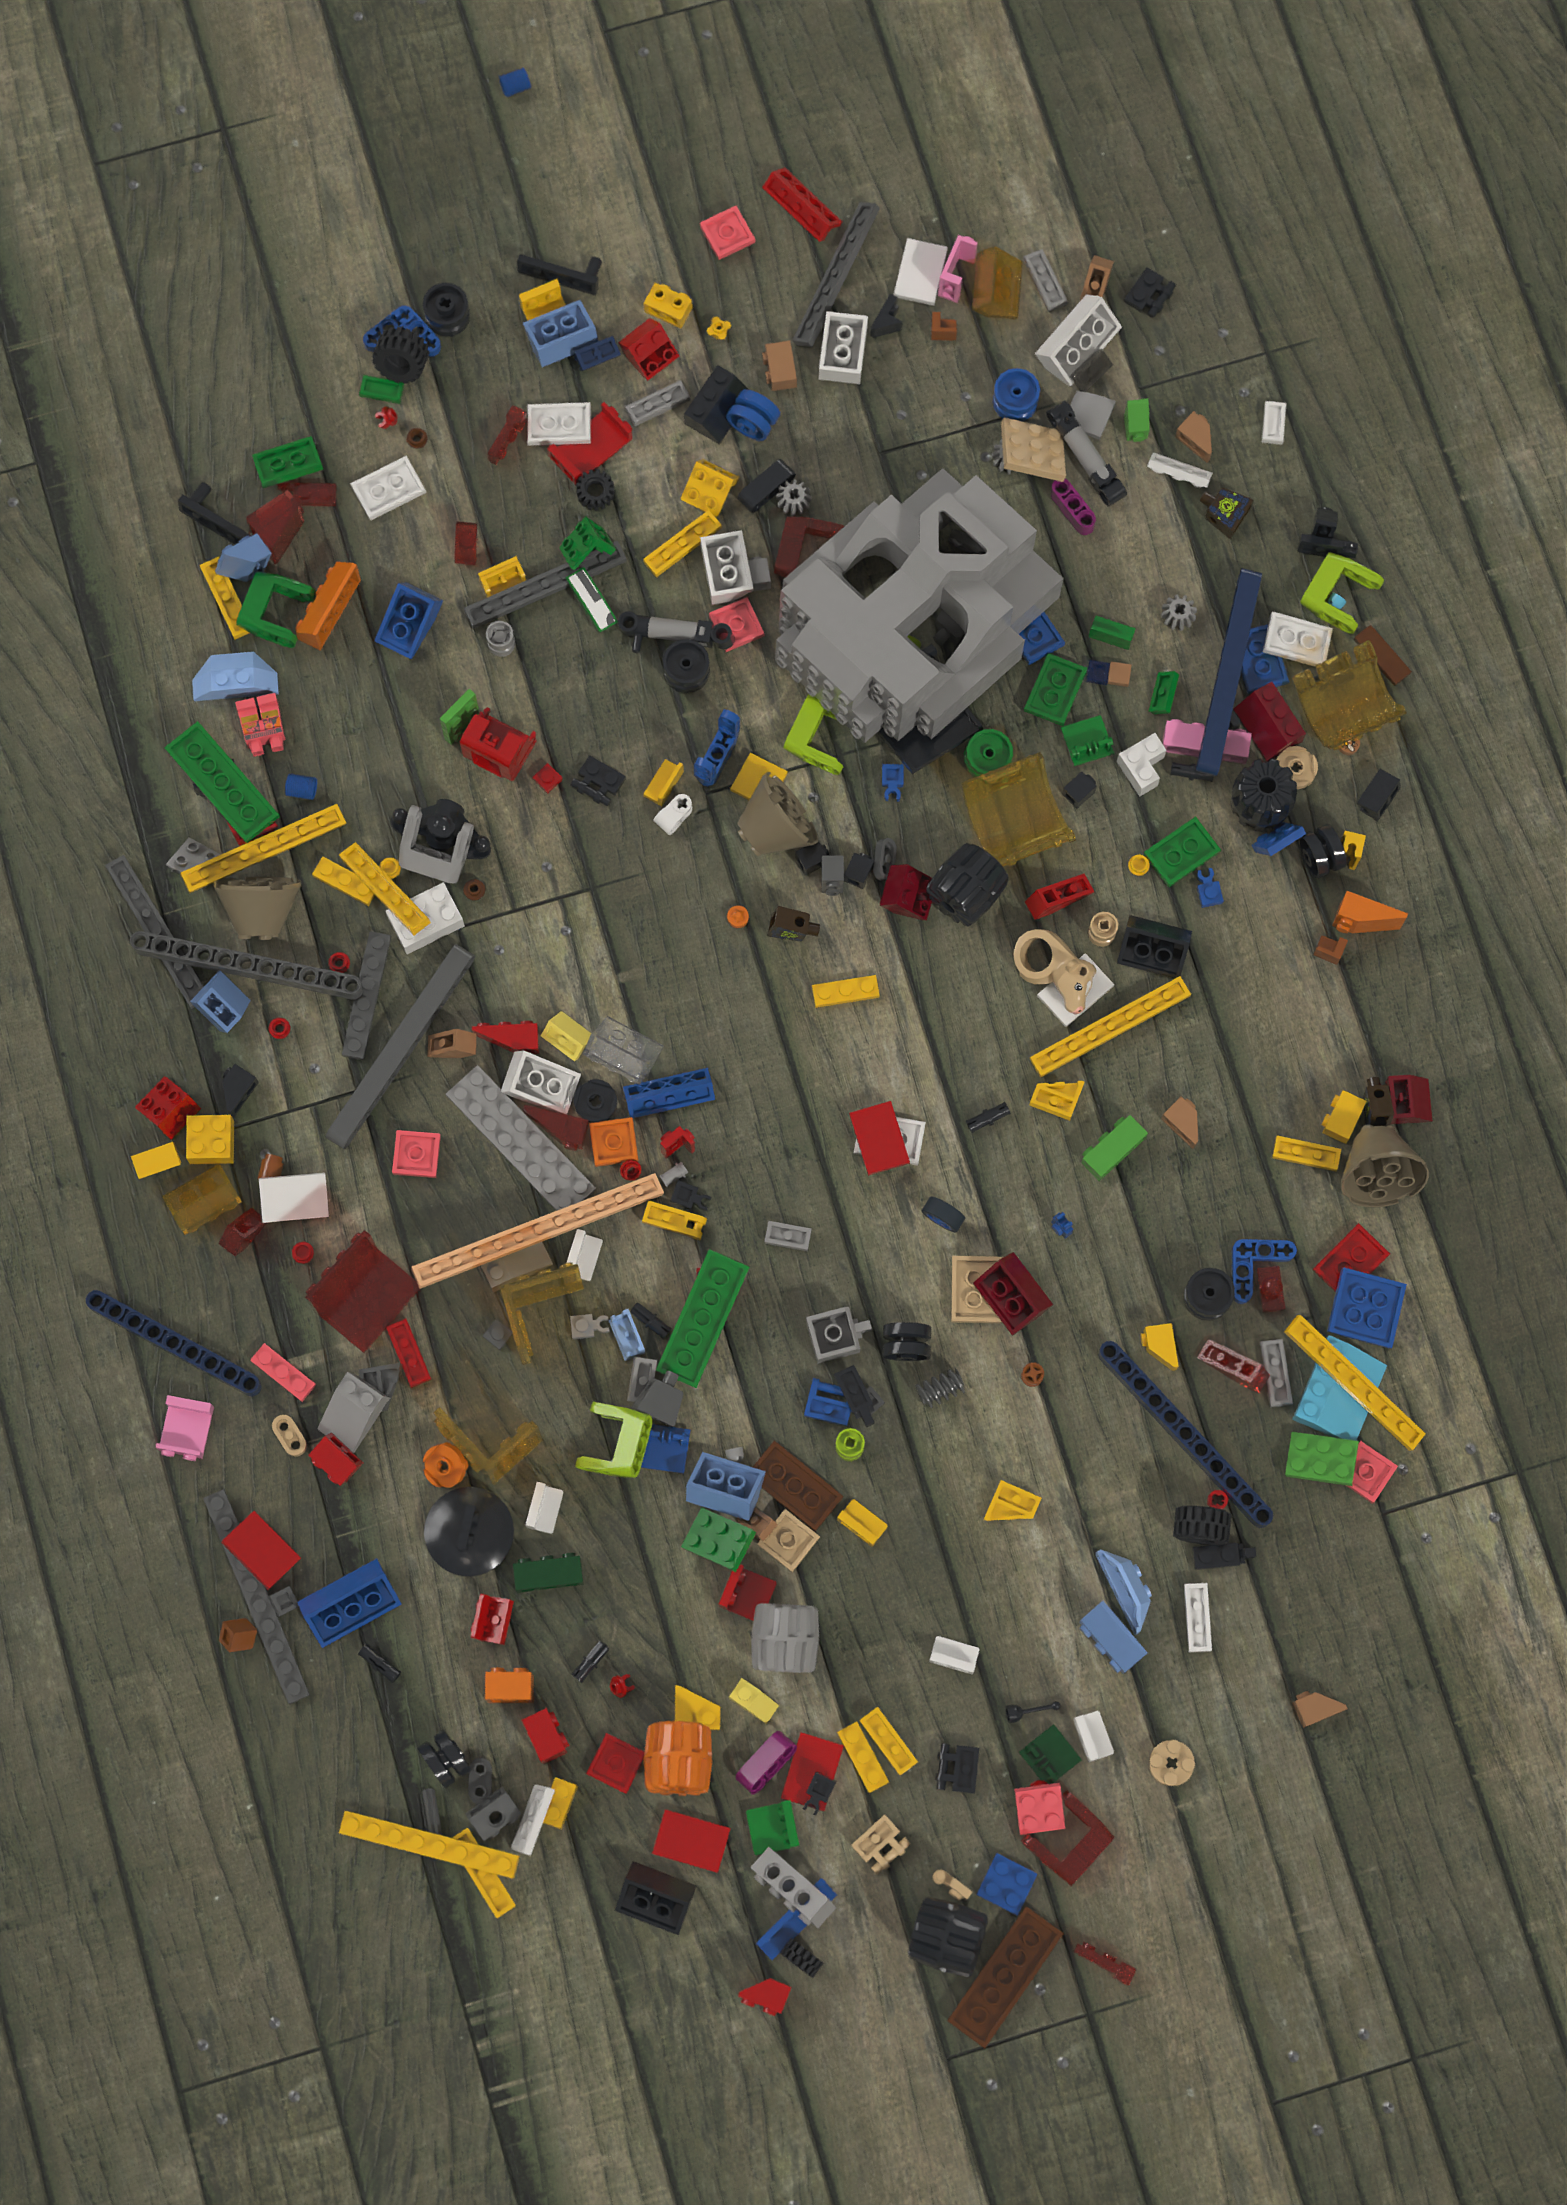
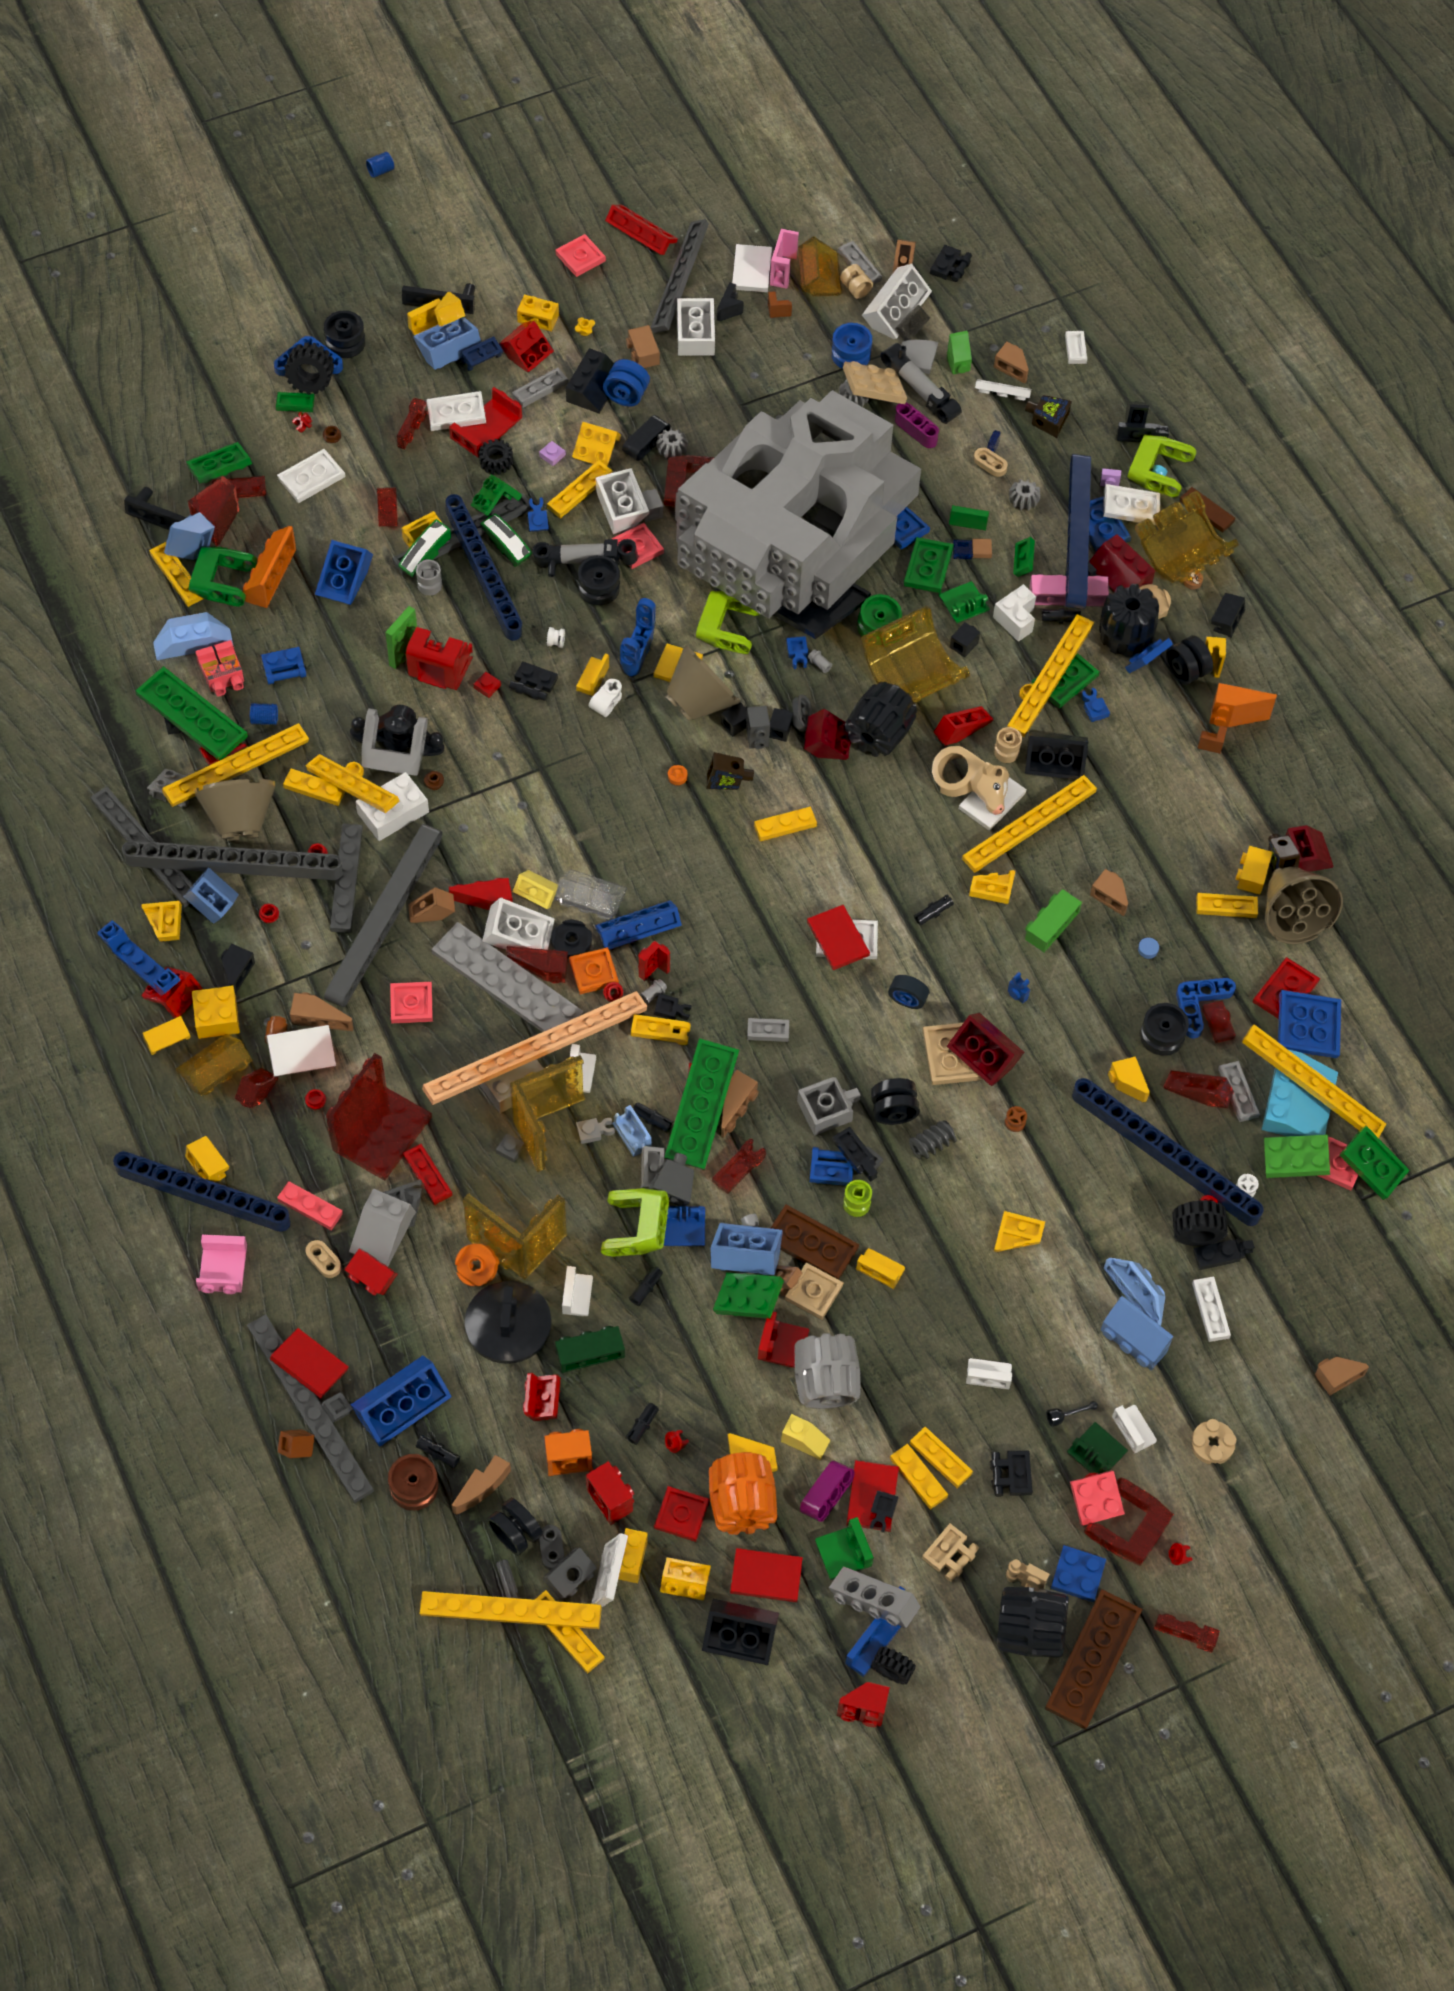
camera: 10 degrees left, 15 degrees down
none -> blue slope [97,920,181,996]
none -> yellow wing [142,901,182,942]
none -> yellow hinge [185,1136,229,1183]
none -> blue plate [261,647,307,685]
none -> medium nougat slope [290,992,354,1031]
none -> copper wheel [388,1454,439,1511]
none -> slope [398,519,451,578]
none -> yellow slope [434,292,465,326]
none -> dark blue beam [445,494,522,641]
none -> medium nougat slope [452,1455,511,1515]
none -> blue plate [528,497,548,532]
none -> lavender plate [539,441,566,466]
none -> white wheel [547,627,565,648]
none -> black axle [629,1267,663,1306]
none -> yellow bracket [660,1557,711,1600]
none -> clear red plate [712,1139,766,1194]
none -> medium nougat slope [721,1070,759,1138]
none -> light grey pin [808,649,833,673]
none -> tan wheel [840,264,873,299]
none -> tan plate [974,448,1008,477]
none -> clear blue tile [987,430,1001,453]
none -> yellow plate [1007,614,1094,738]
none -> lavender plate [1100,469,1121,486]
none -> medium blue tile [1138,938,1159,959]
none -> red plate [1169,1543,1193,1565]
none -> white wheel [1236,1174,1259,1197]
none -> green plate [1340,1126,1410,1200]

